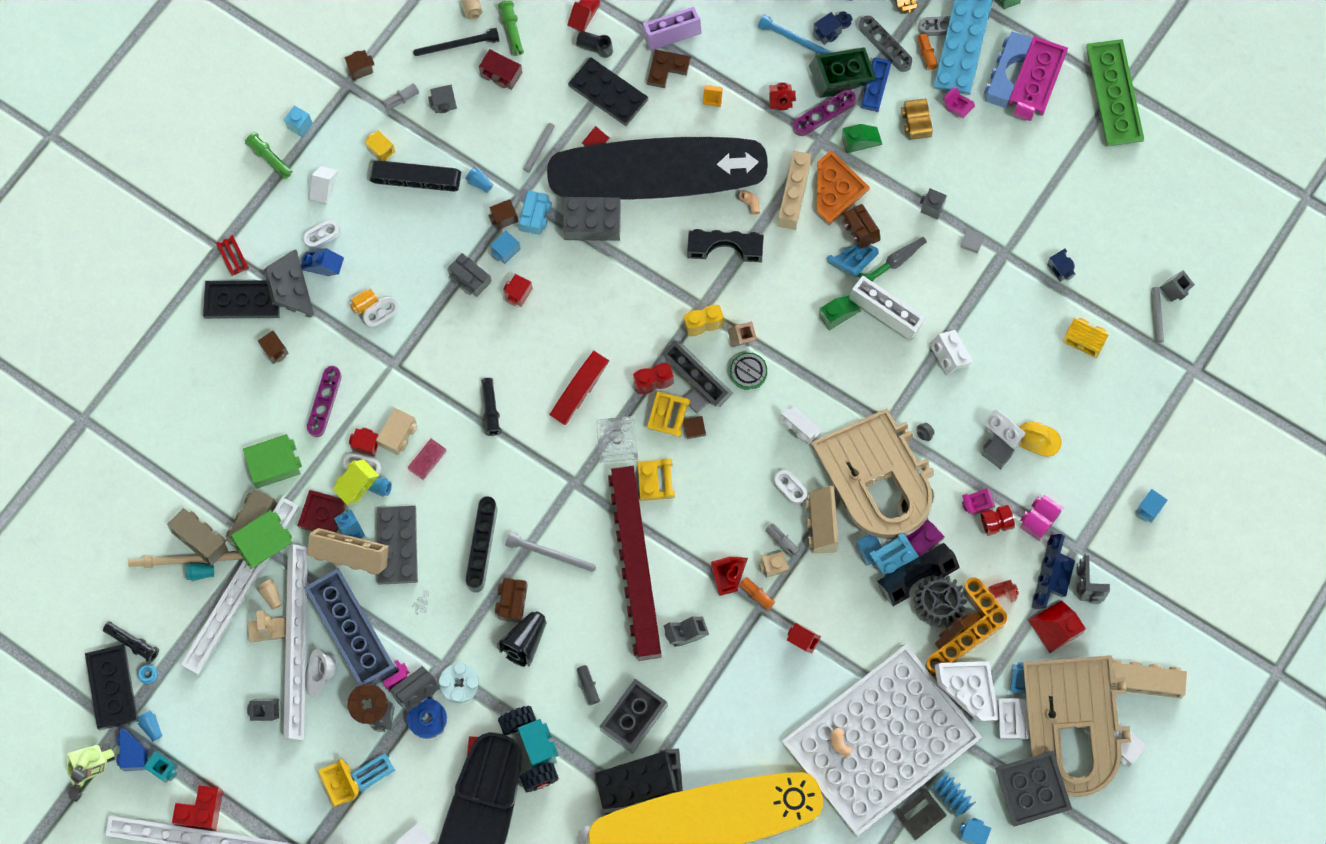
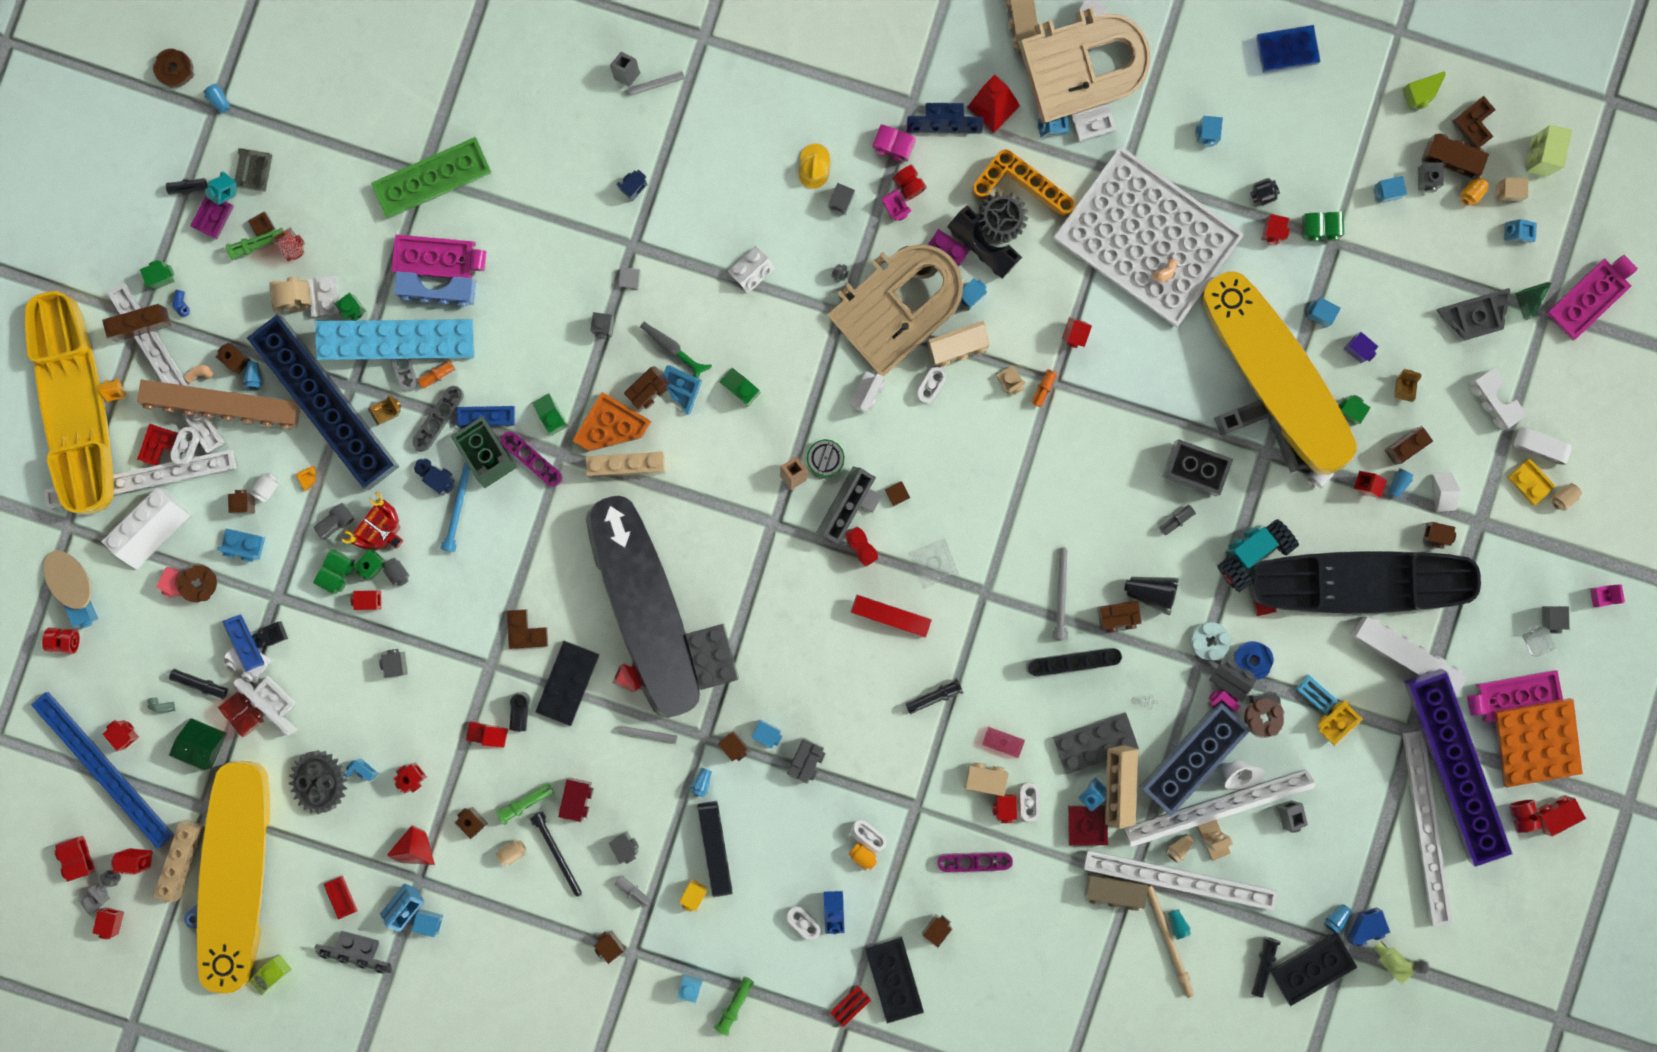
camera: 105 degrees left, 15 degrees up
medium azure plate [138,664,158,684] -> none
teal brick [143,751,178,783] -> none
dark tan brick [167,508,228,566] -> none
red brick [172,785,223,831] -> none
bright green brick [229,510,292,570] -> none
bright green brick [243,434,302,489] -> none
dark grey wing [264,250,314,318] -> none
white slope [309,166,339,205] -> none
neon yellow brick [333,460,379,505] -> none
dark azure cone [368,478,392,497] -> none
red brick [503,273,533,307] -> none
medium azure brick [518,190,552,235] -> none
black plate [595,751,677,809] -> none
dark red brick [608,465,662,661] -> none
yellow plate [638,459,675,501] -> none
lavender brick [643,7,702,51] -> none
yellow plate [647,391,691,437] -> none
dark grey brick [663,616,709,647] -> none
yellow brick [684,305,724,336] -> none
black arch [687,229,764,263] -> none
light orange tile [703,85,723,107] -> none
red slope [711,556,748,596] -> none
light nougat arm [739,190,760,215] -> none
light grey axle [766,523,800,558] -> none
red brick [769,82,796,111] -> none
white brick [848,276,925,341] -> none
medium azure plate [870,533,919,576] -> none
clear smoke plate [893,787,947,841] -> none
pearl gold brick [901,98,933,140] -> none
dark azure piece [932,772,976,817] -> none
reddish brown plate [934,611,983,649] -> none
white plate [935,661,999,722] -> none
dark pink bracket [943,87,975,118] -> none
white bracket [984,410,1025,448] -> none
clear red bracket [988,579,1019,602] -> none
dark grey plate [995,750,1072,827] -> none
yellow brick [1063,318,1109,358] -> none
dark grey bracket [1076,553,1110,604] -> none
dark azure brick [1135,489,1168,523] -> none

